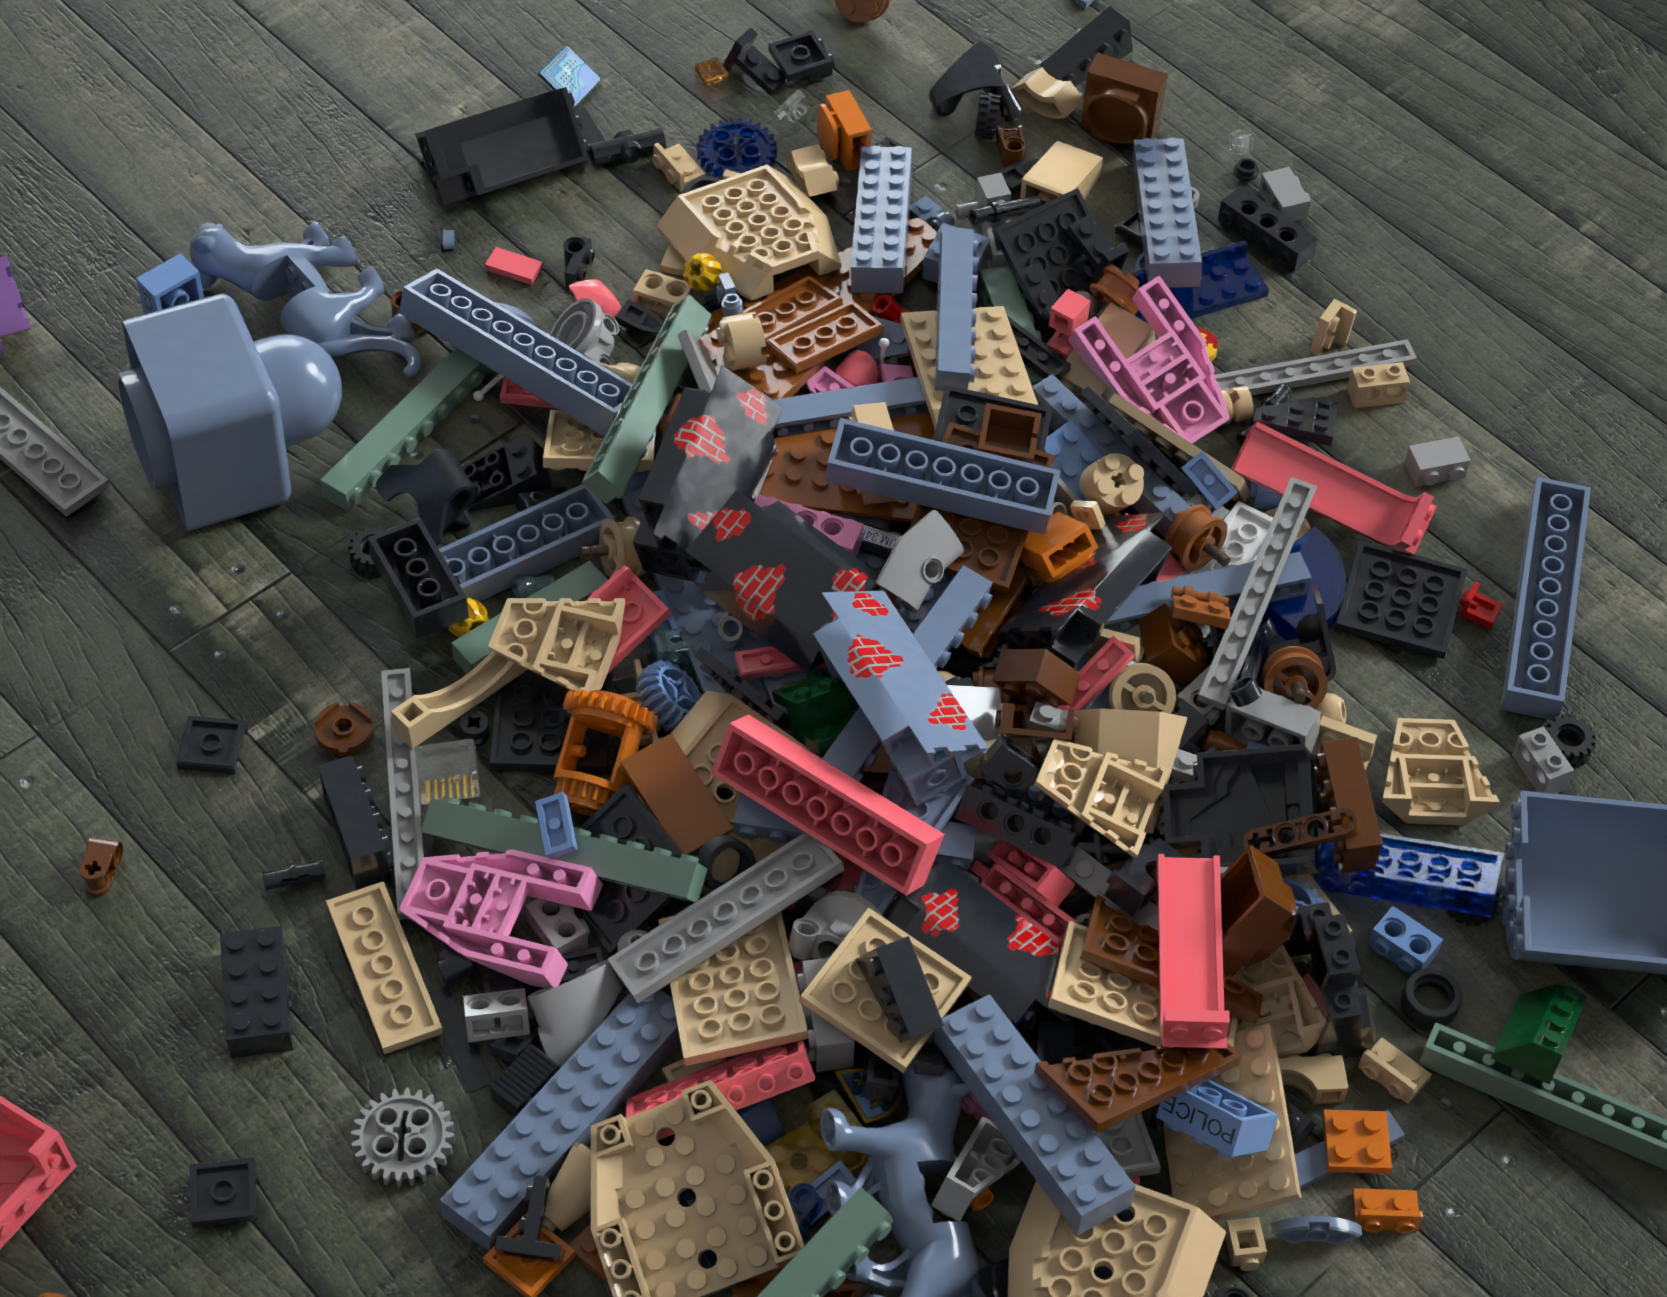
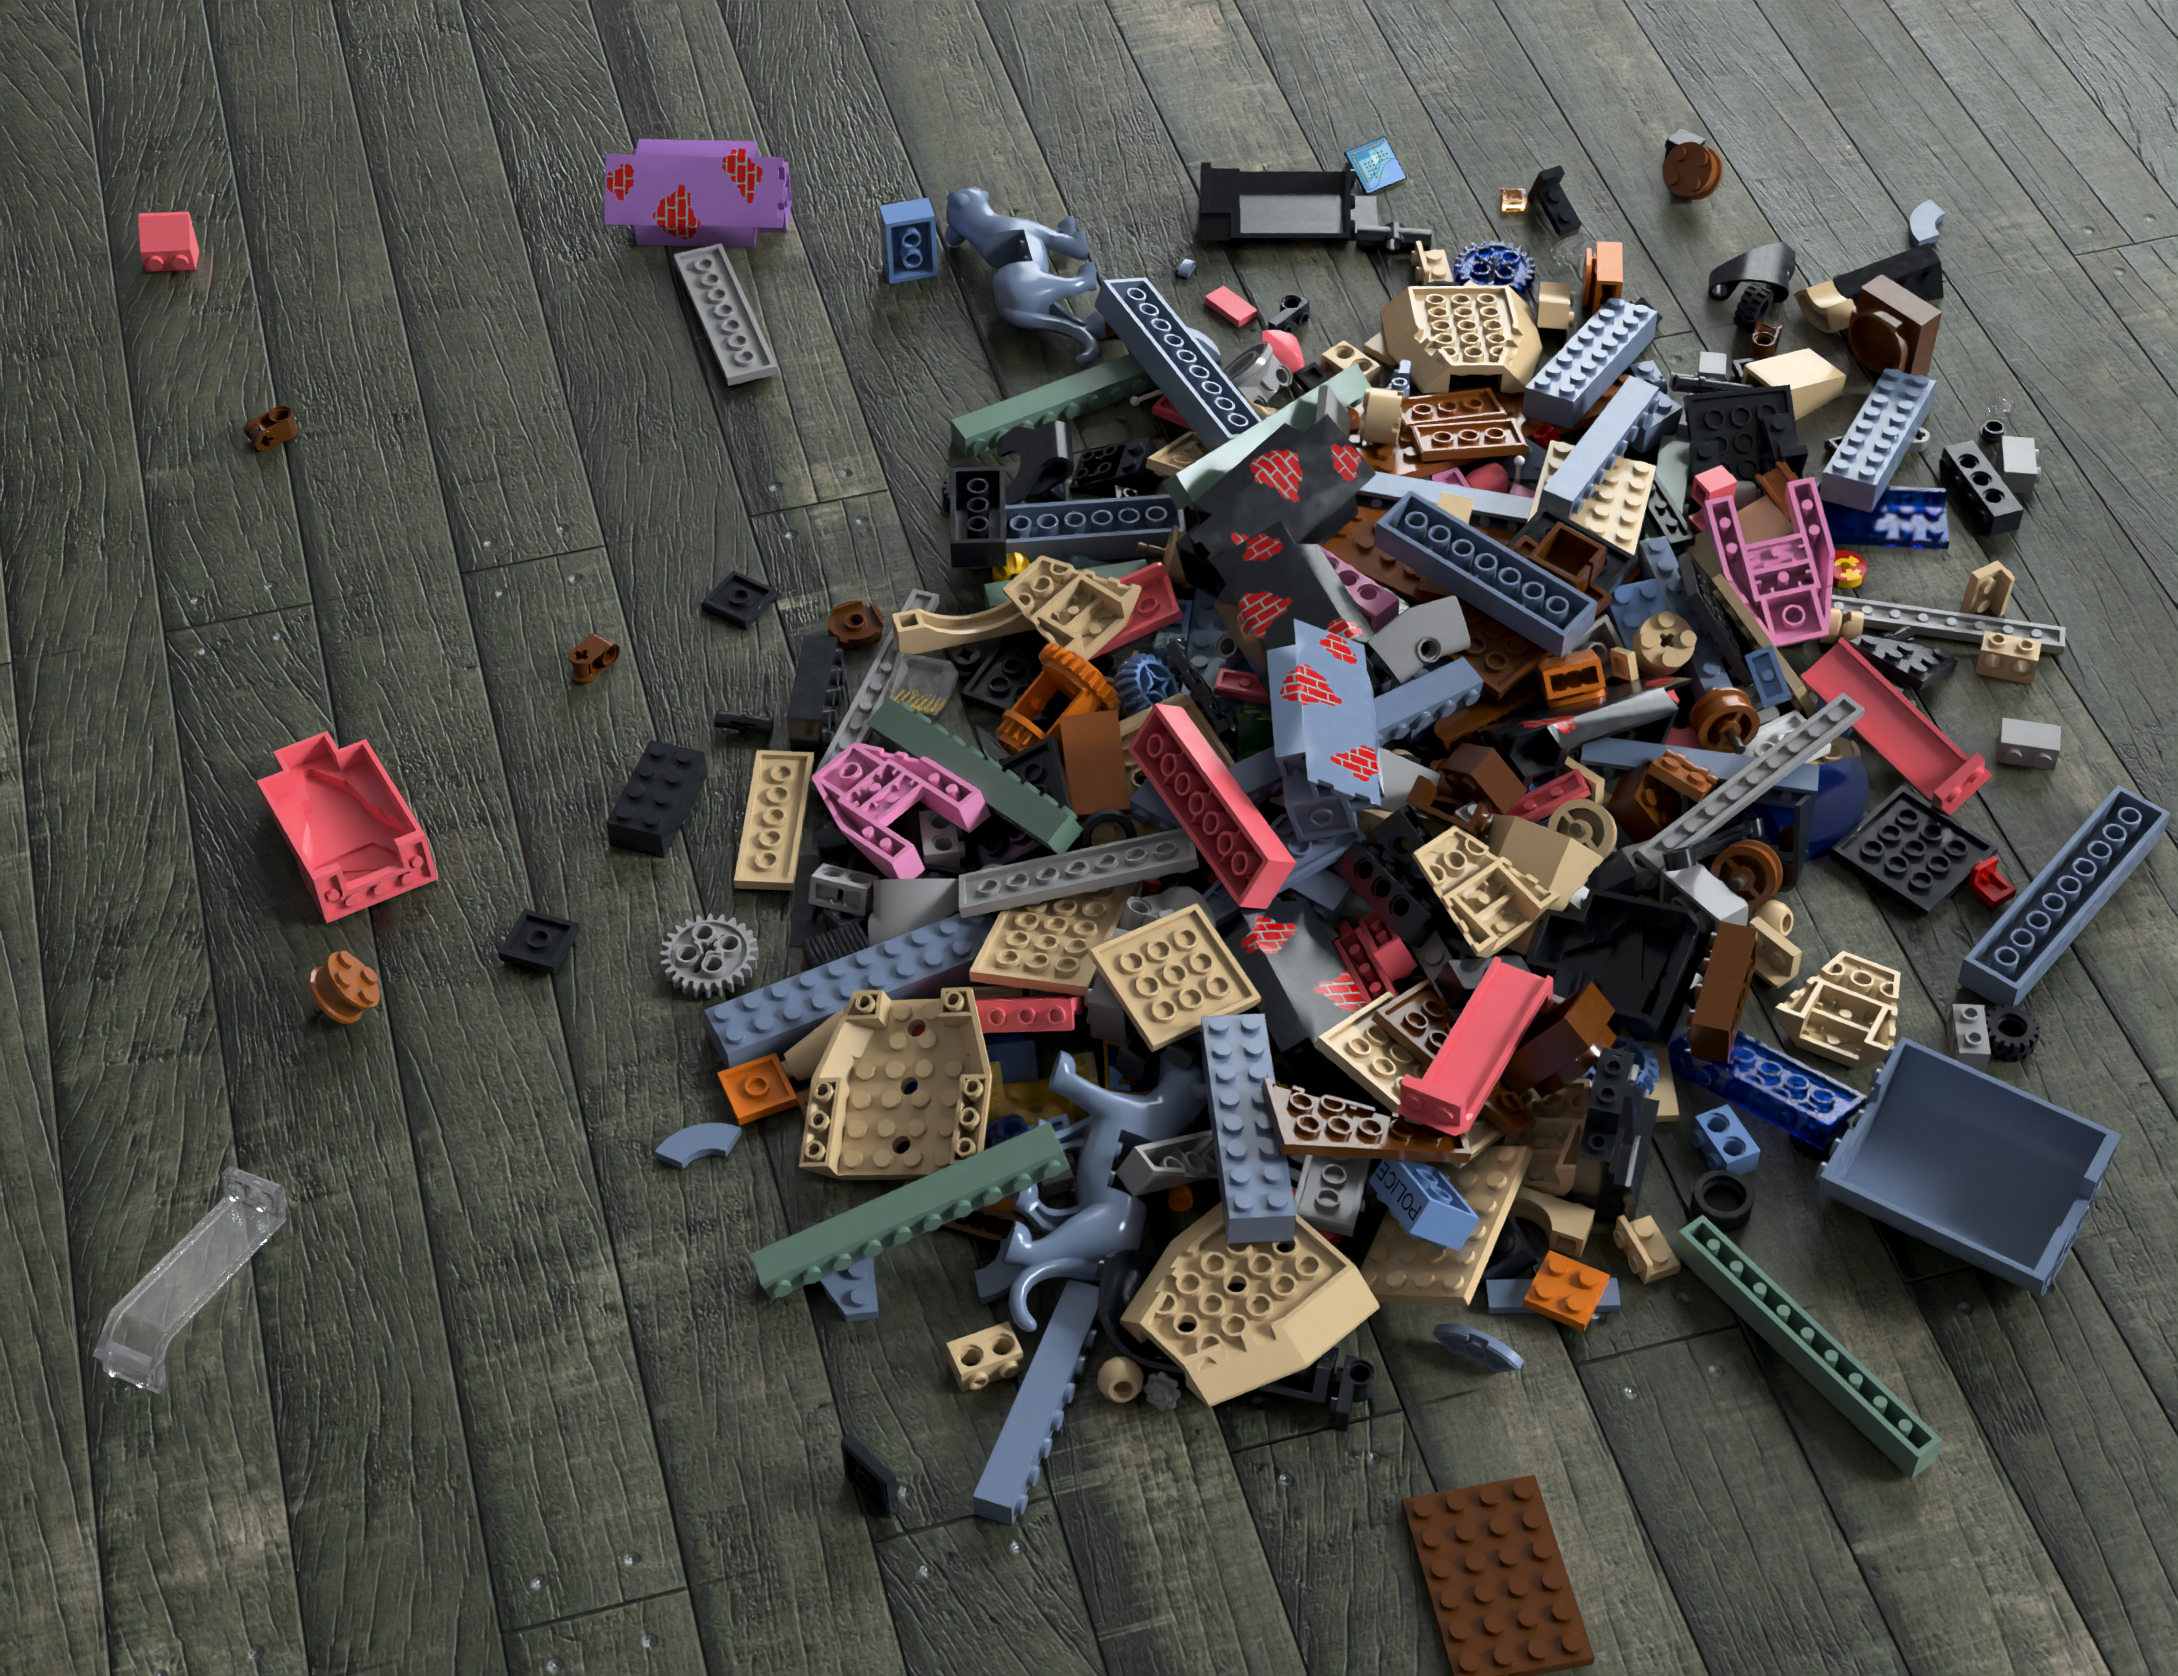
camera: 30 degrees right, 5 degrees down
sand blue piece [116,294,342,532] -> none
black bracket [495,1175,564,1264] -> none
medium blue plate [535,792,578,858] -> none
yellow piece [683,253,722,292] -> none
black plate [768,30,835,82] -> none
black wedge [855,936,944,1043] -> none
black cone [995,84,1024,123] -> none
tan brick [1224,1217,1267,1271] -> none
reddish brown beam [1243,808,1361,857] -> none
orange bracket [1352,1188,1423,1233] -> none
dark green slope [1491,983,1587,1085] -> none

